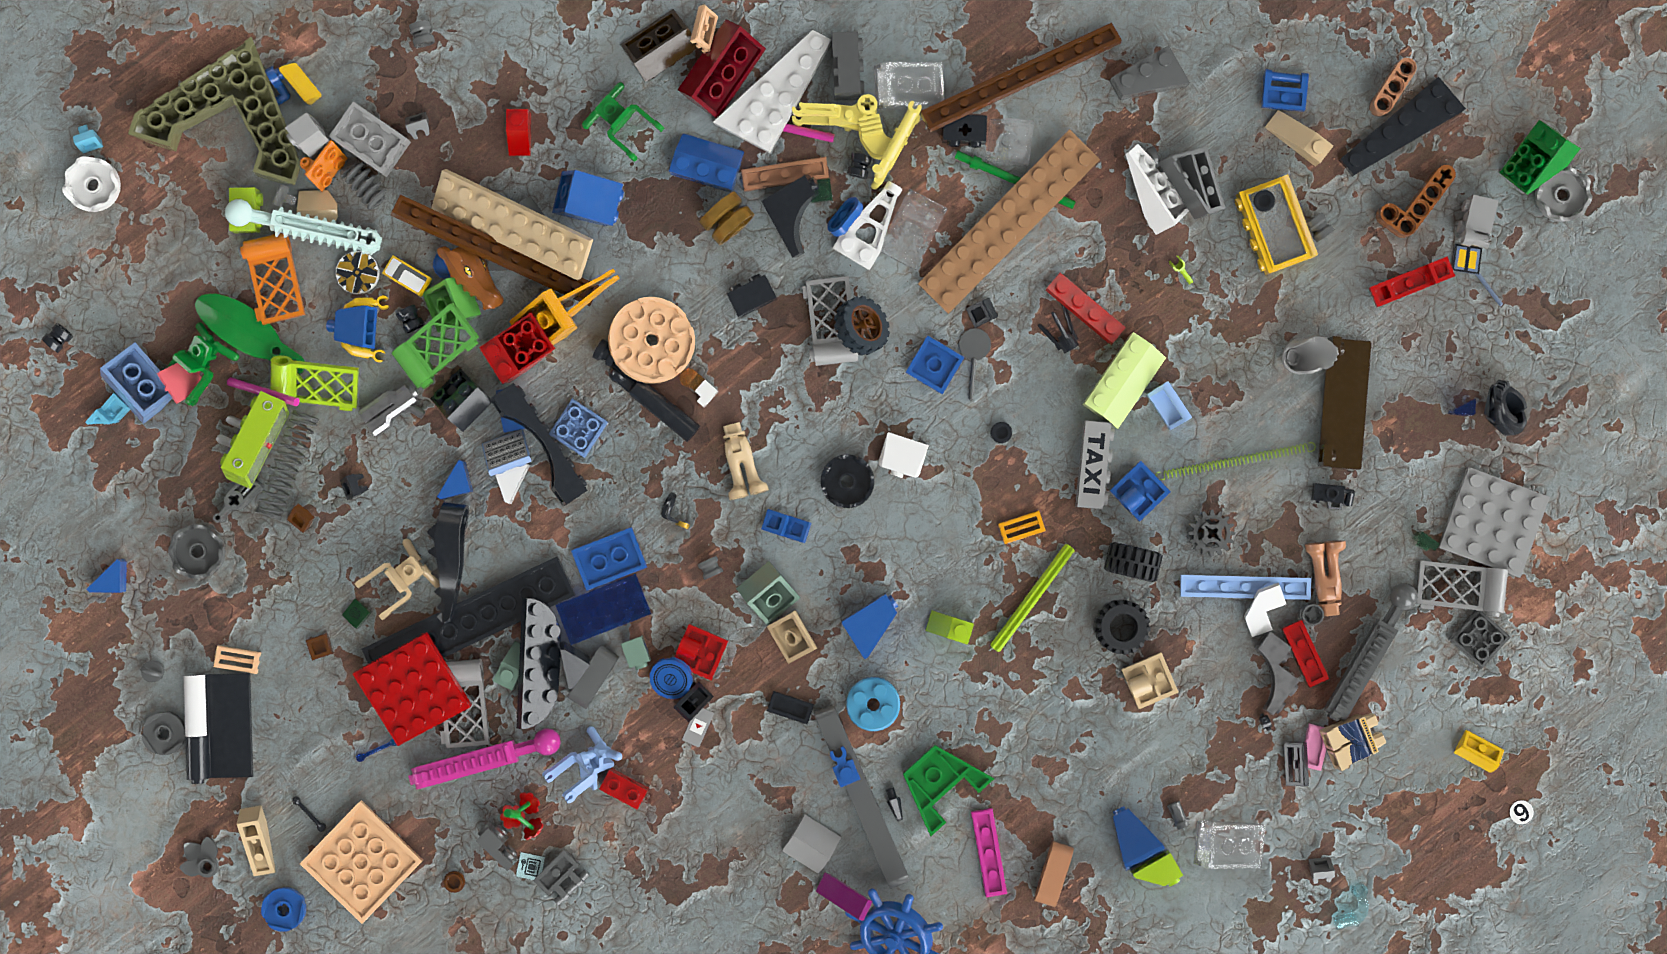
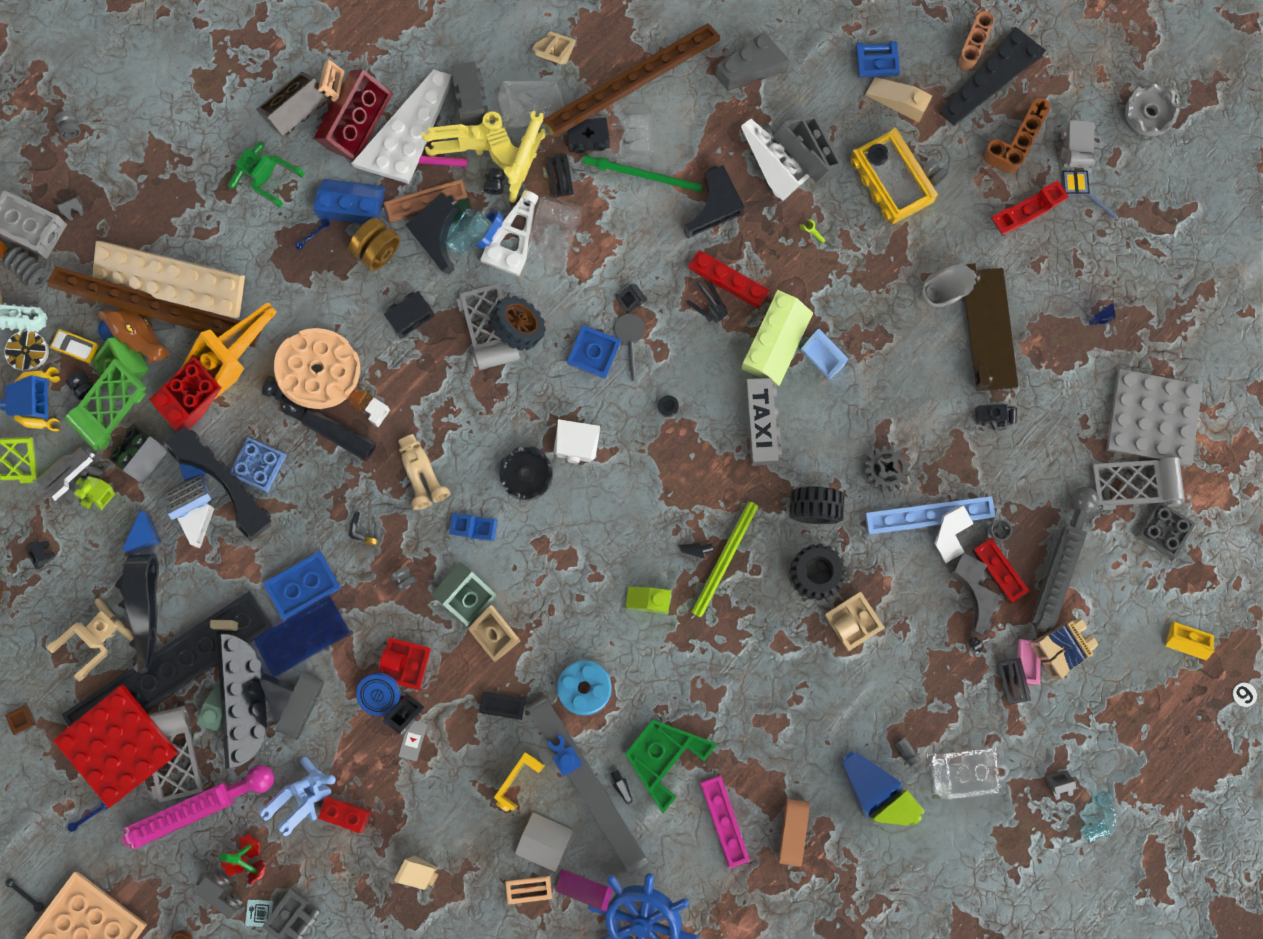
camera: 10 degrees left, 10 degrees down
dark green slope [342,598,372,629] -> none
red slope [506,109,531,156] -> none
blue slope [552,170,624,226] -> none
sand green brick [621,635,652,670] -> none
blue slope [841,593,898,659] -> none
medium nougat plate [918,129,1100,314] -> none
light orange tile [998,511,1046,544] -> none
blue plate [1109,461,1171,522] -> none
lime piece [1155,442,1316,480] -> none
nougat piece [1305,541,1346,616] -> none
clear green plate [1412,531,1440,552] -> none
black helmet [1484,380,1527,436] -> none
green slope [1499,120,1581,195] -> none
none -> lime piece [74,476,115,511]
none -> dark tan tile [210,620,238,631]
none -> clear blue hinge [295,219,330,250]
none -> tan slope [394,855,438,890]
none -> clear light blue slope [444,209,493,255]
none -> yellow panel [494,752,545,812]
none -> light nougat tile [505,875,552,904]
none -> tan slope [531,31,576,64]
none -> black tile [547,154,574,198]
none -> black bar [678,543,713,558]
none -> black arch [684,165,745,238]

